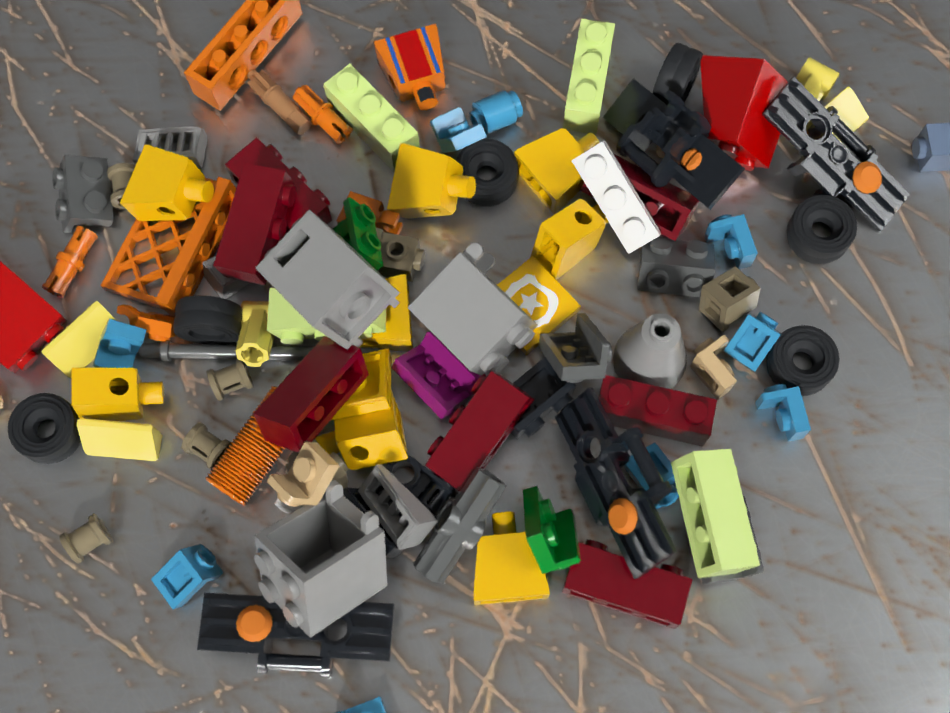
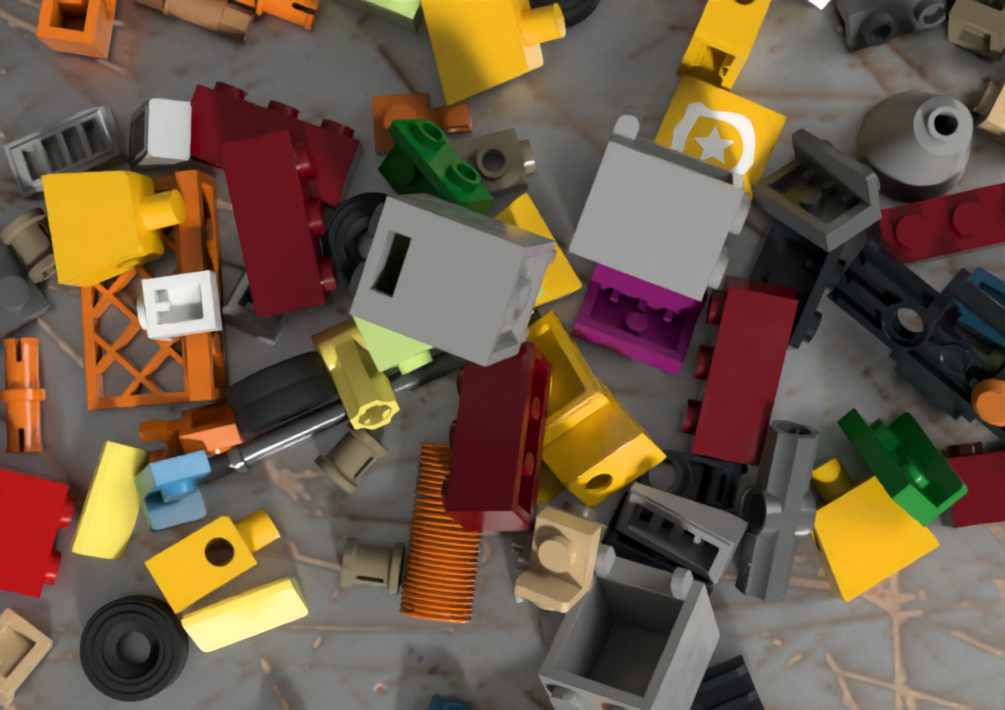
camera: 30 degrees left, 15 degrees up
none -> slope [129,98,192,172]
none -> white bracket [137,270,223,341]

